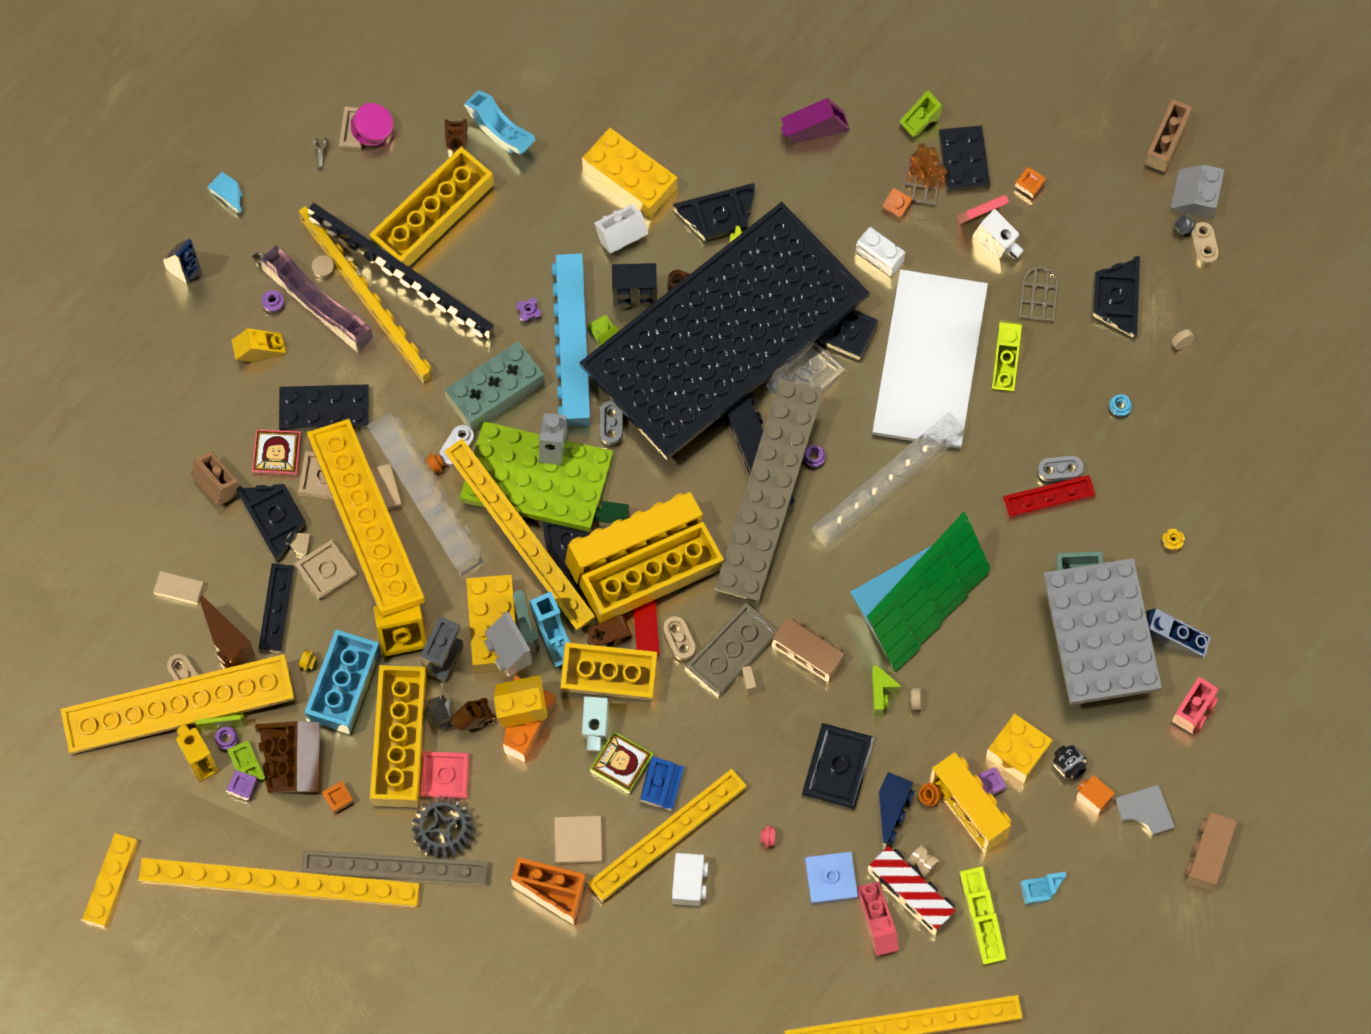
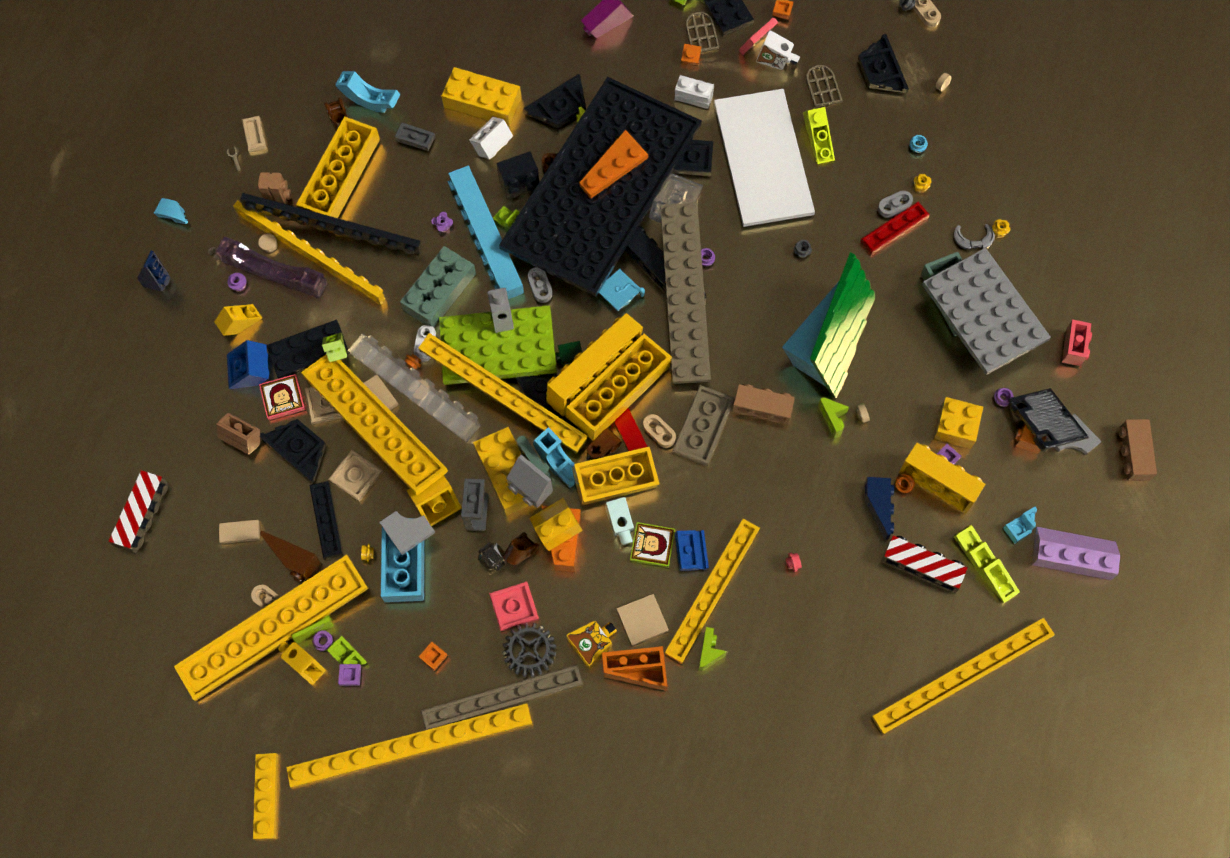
camera: 20 degrees left, 0 degrees up
reddish brown wedge [254,721,320,793] -> none
tan tile [287,532,311,557] -> none
dark pink head [350,103,393,146] -> none
yellow brick [370,665,427,808] -> none
white brick [672,853,708,906] -> none
tan tile [742,666,756,696] -> none
black piece [801,723,875,810] -> none
light blue plate [805,852,858,904] -> none
clear brick [813,412,964,549] -> none
coral slope [857,881,899,956] -> none
tan wheel [907,845,940,877] -> none
clear orange hips [908,143,947,189] -> none
black head [1053,745,1087,780] -> none
slope [1145,608,1211,658] -> none
none -> brick [108,470,168,554]
none -> blue slope [227,340,269,389]
none -> medium nougat brick [258,172,291,205]
none -> lime slope [322,333,347,362]
none -> light grey tile [380,511,435,555]
none -> dark grey plate [395,123,435,151]
none -> torso [566,621,617,670]
none -> orange wing [579,130,648,198]
none -> medium azure hat [599,269,645,311]
none -> lime slope [699,627,727,671]
none -> dark grey plate [794,240,812,257]
none -> yellow plate [913,174,932,191]
none -> light grey piece [954,224,995,250]
none -> medium lavender plate [994,388,1014,407]
none -> black window [1008,388,1089,452]
none -> lavender slope [1032,527,1120,580]

